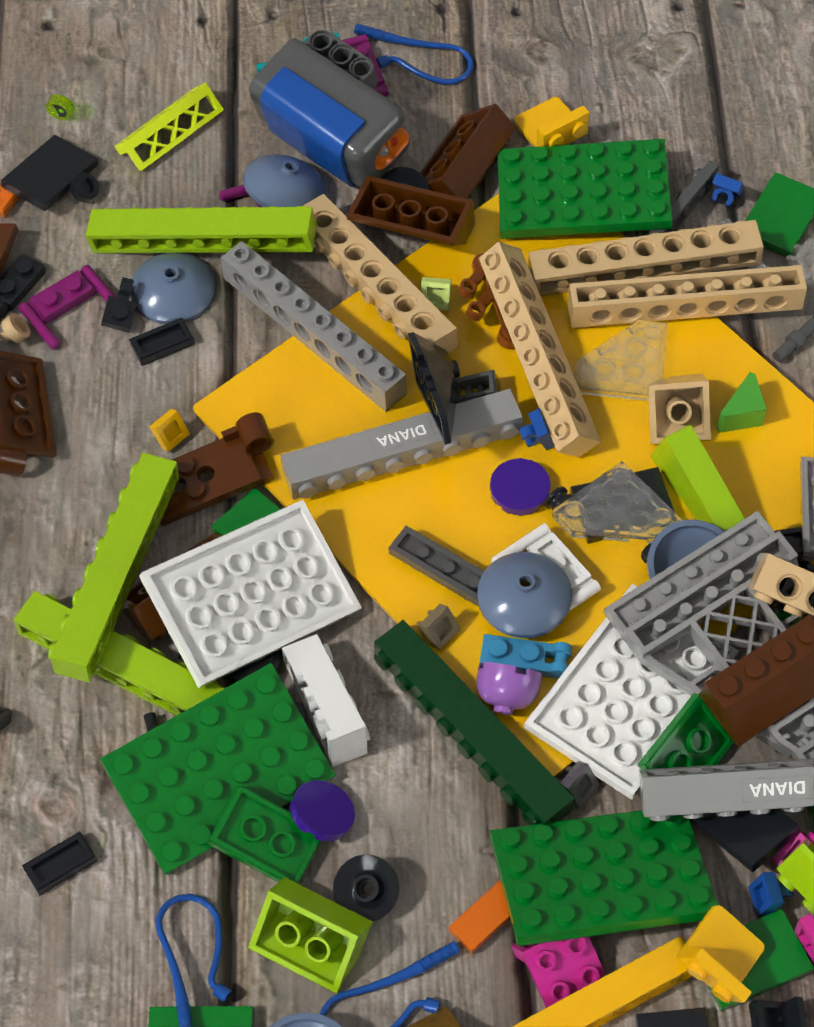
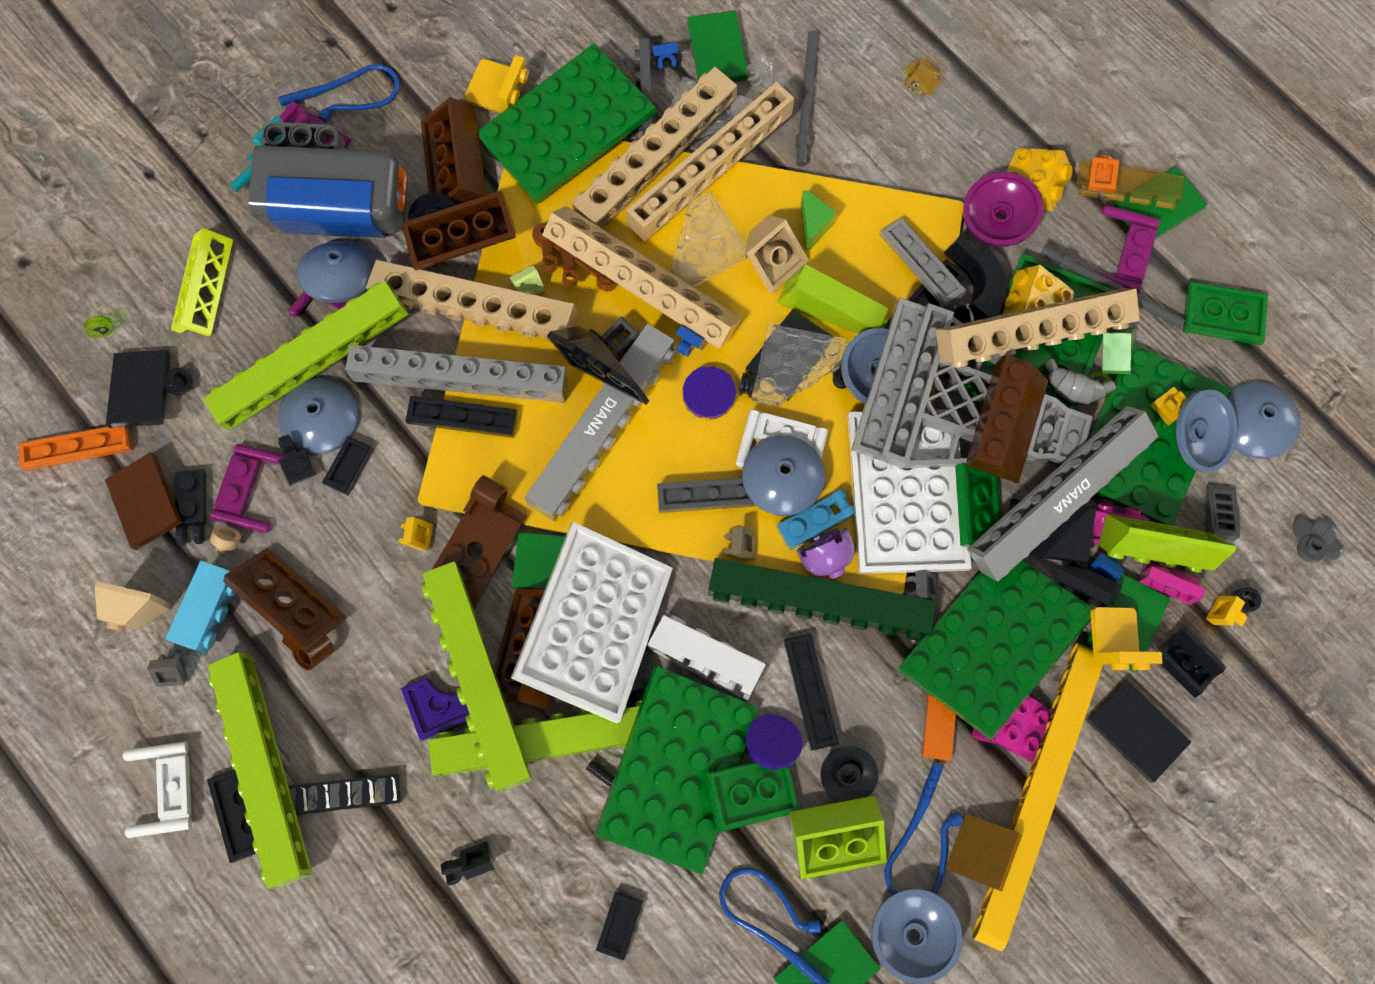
camera: 40 degrees left, 15 degrees up
none -> dark purple tile [401,677,470,742]
none -> black tile [405,396,518,438]
none -> black tile [783,633,839,751]
none -> black bracket [1056,562,1122,608]

